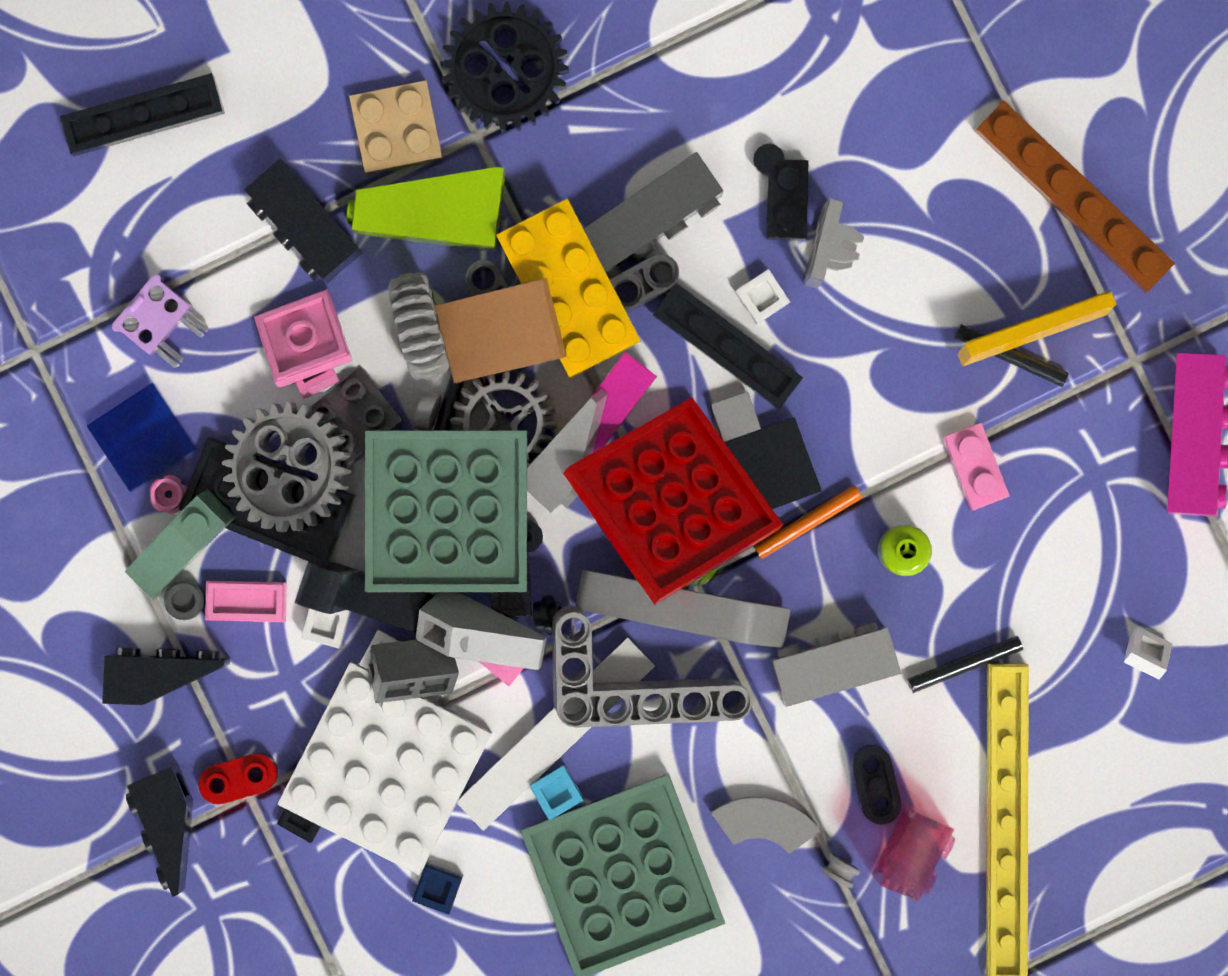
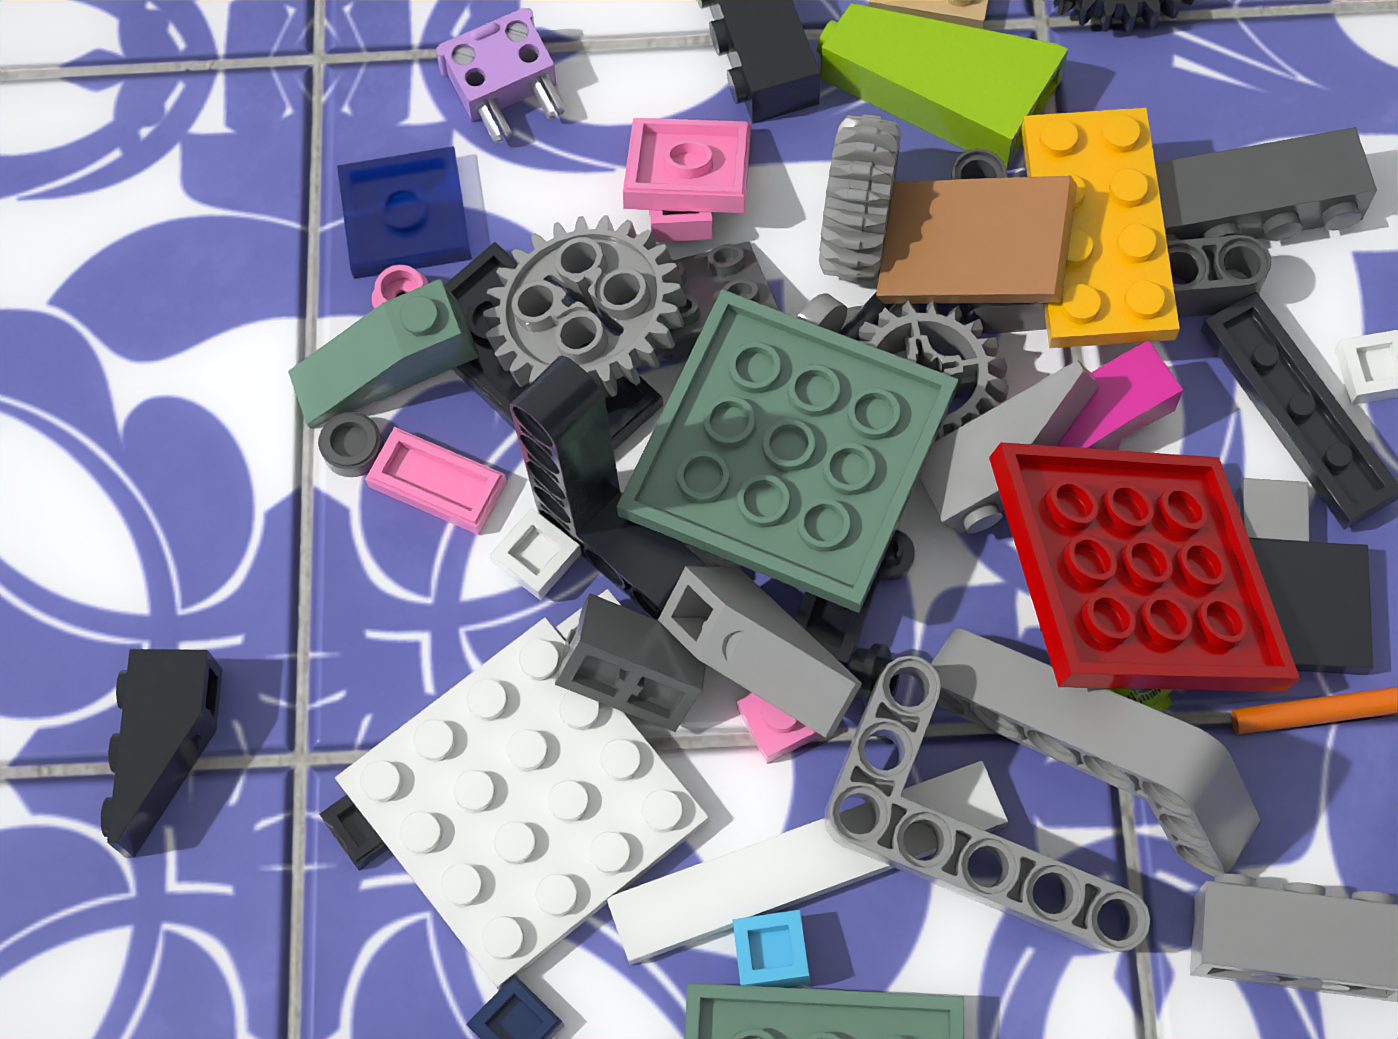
camera: 30 degrees right, 20 degrees down
black slope [102,647,230,705] -> none
red plate [198,753,278,805] -> none

